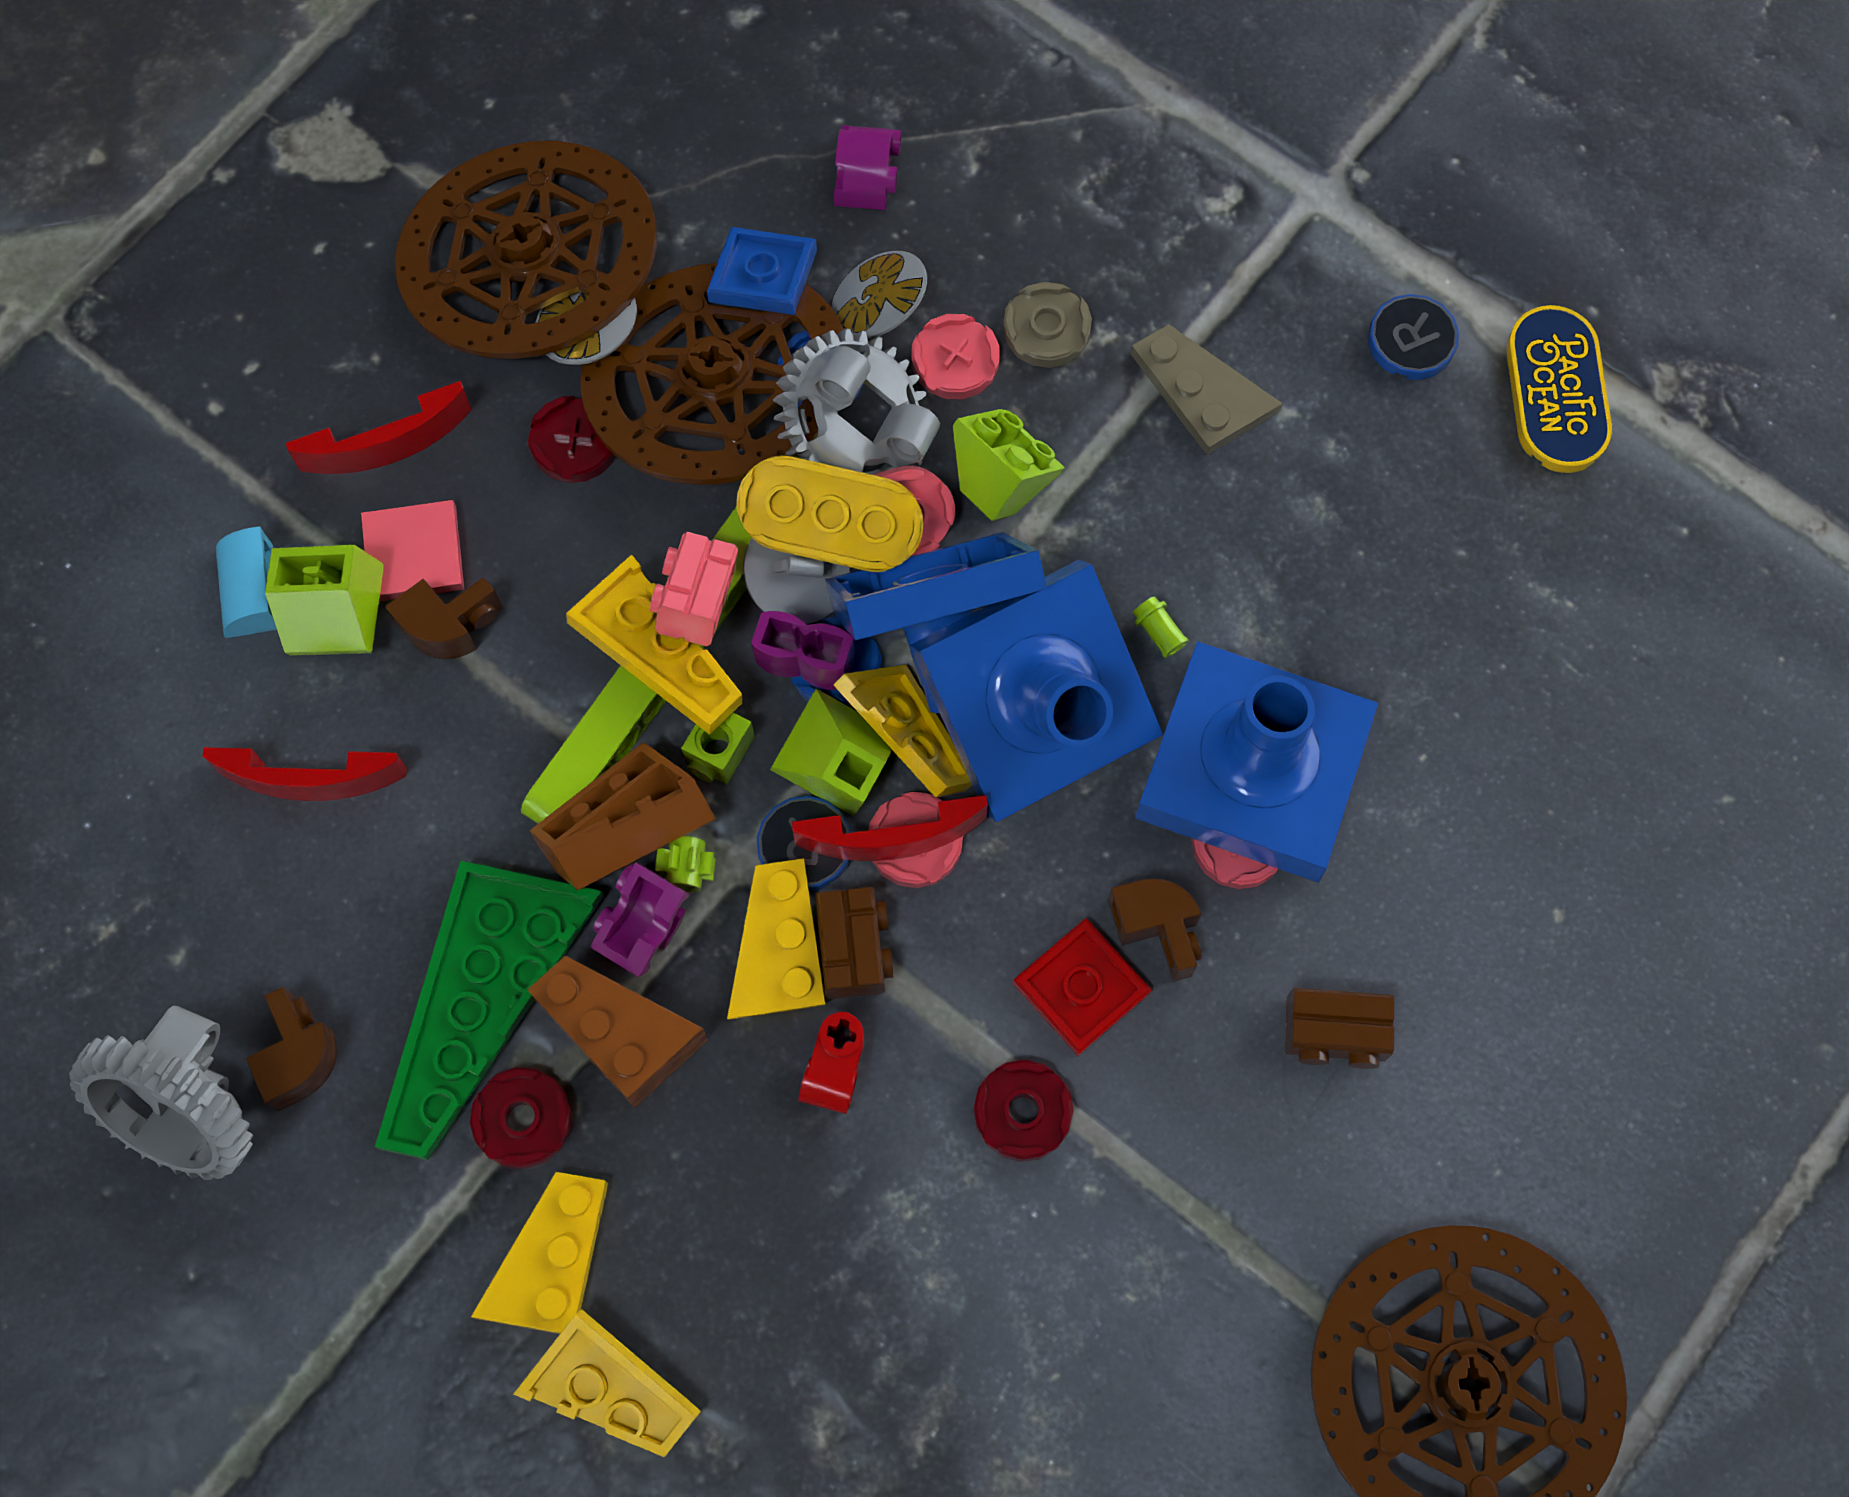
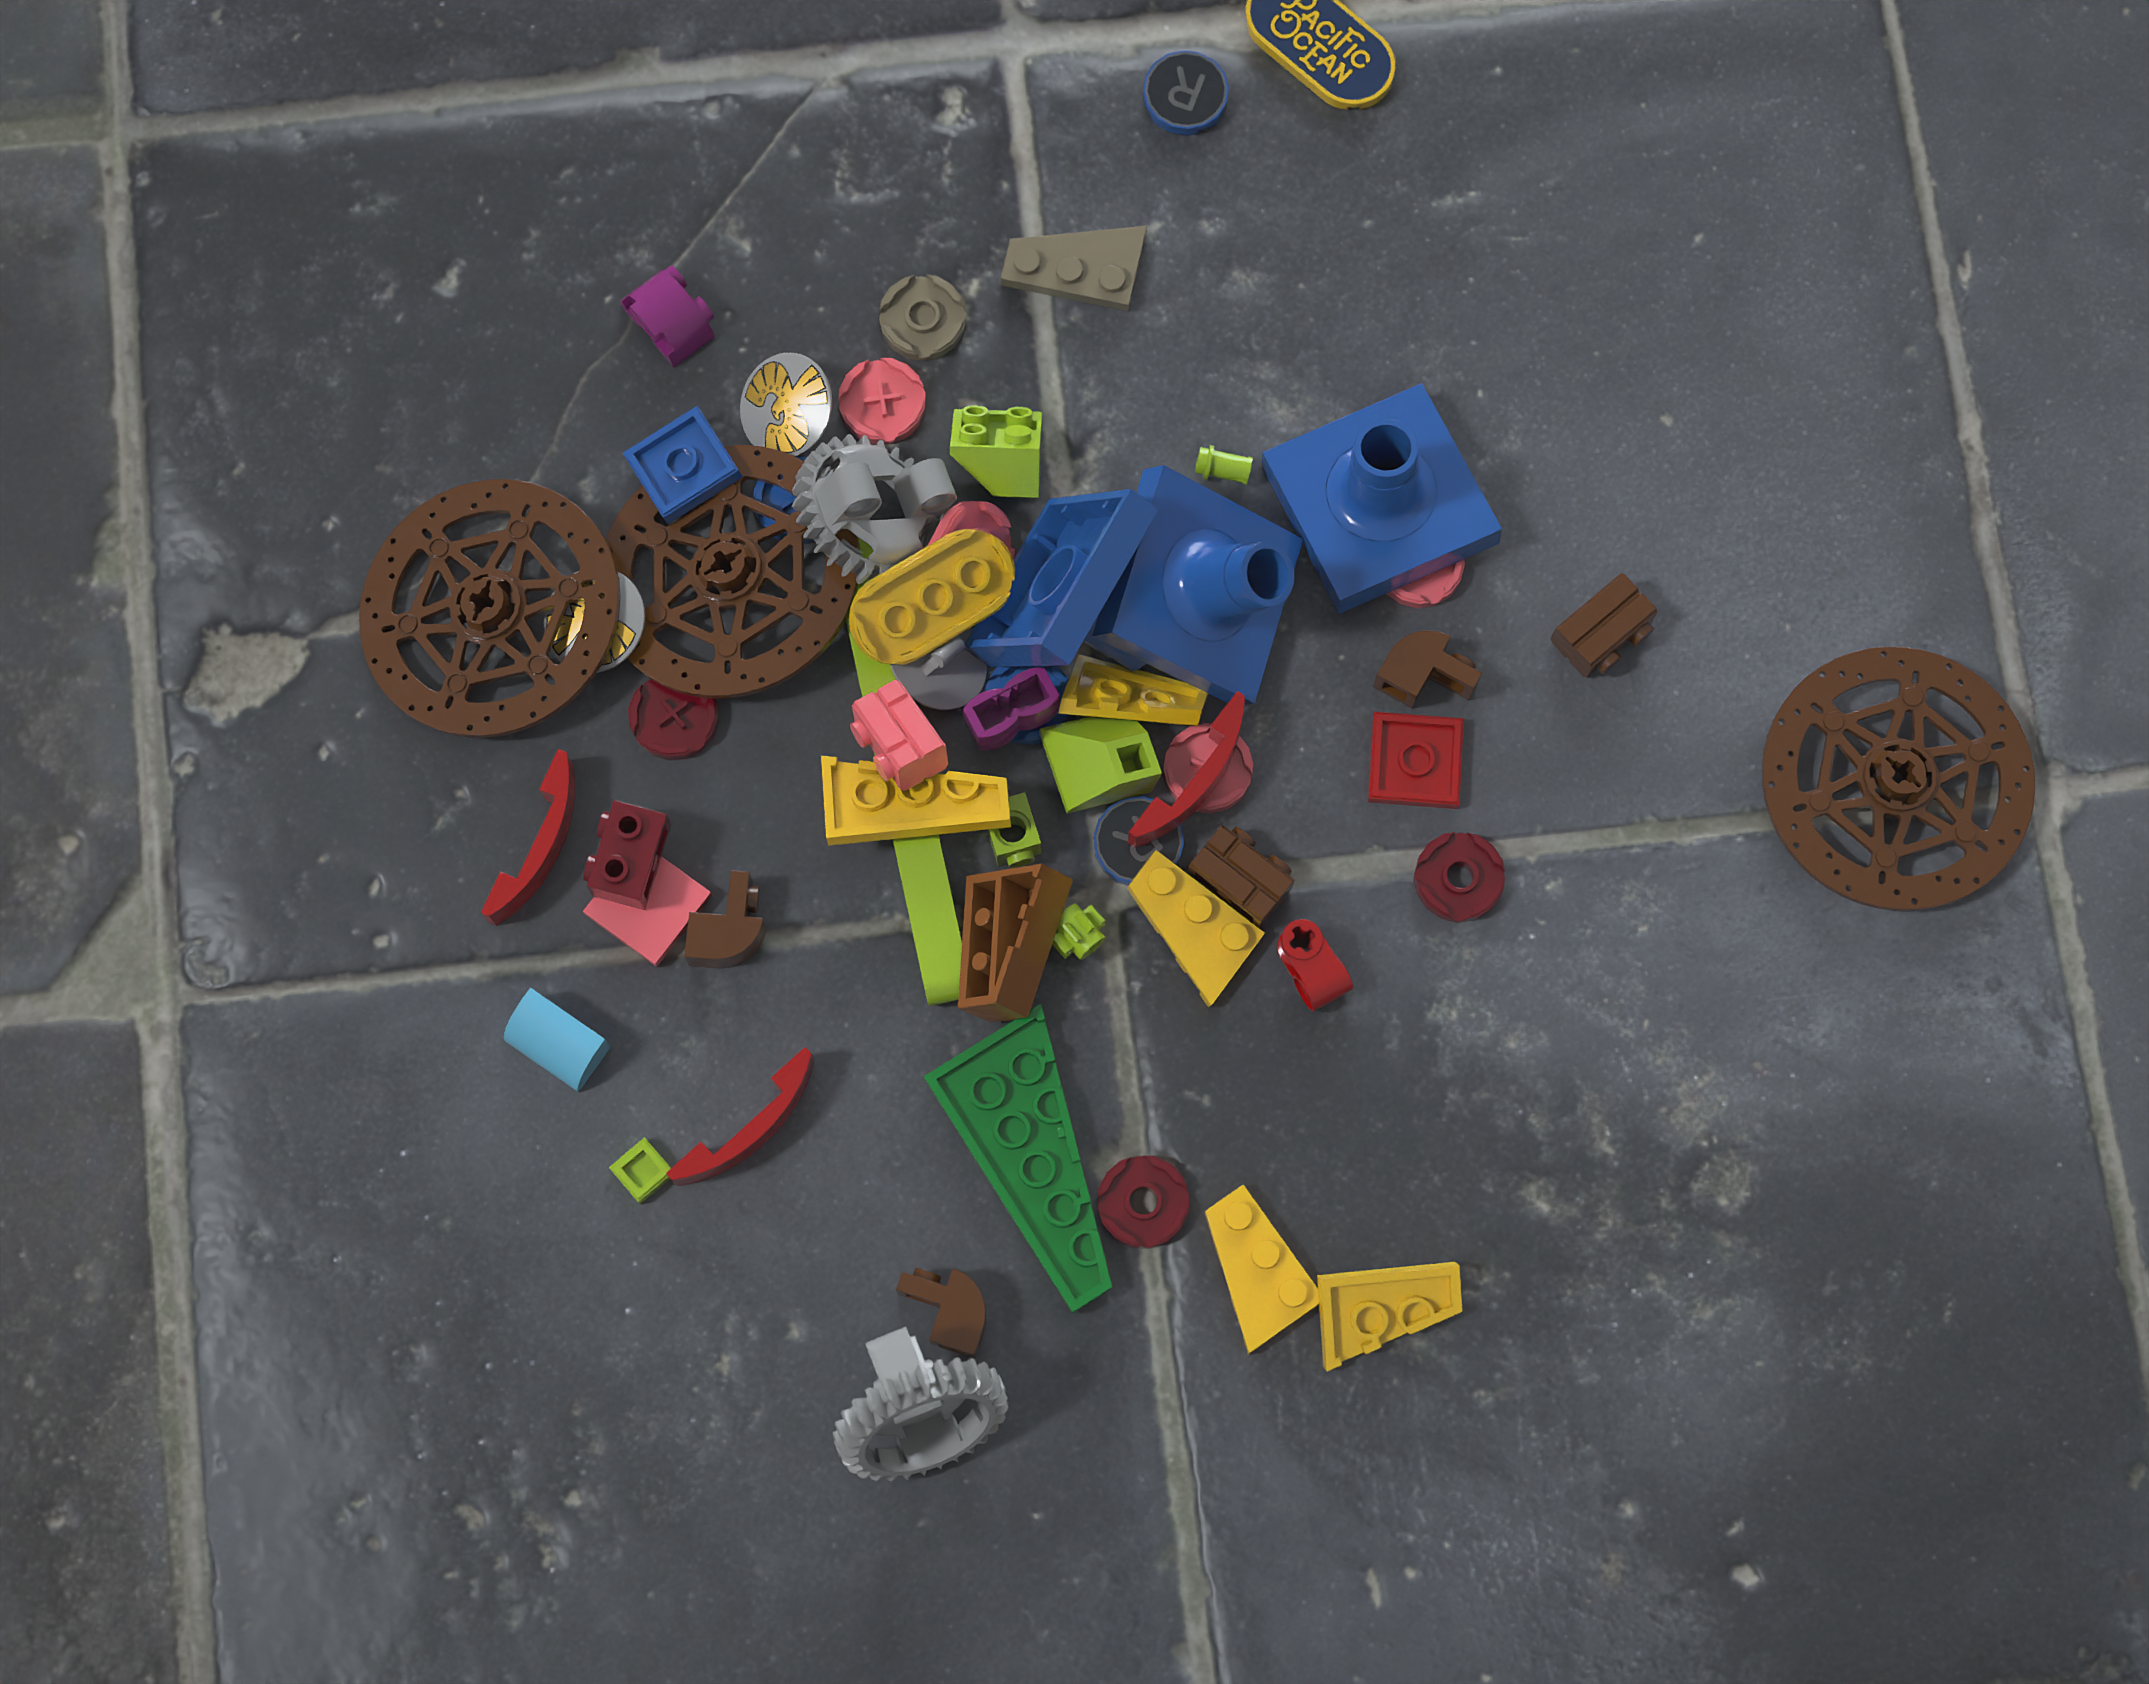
camera: 45 degrees left, 5 degrees up
lime slope [265,545,384,656] -> none
dark orange wedge [528,956,708,1108] -> none
magenta cylinder [590,862,689,977] -> none
none -> dark red brick [583,800,671,910]
none -> lime tile [609,1137,671,1204]

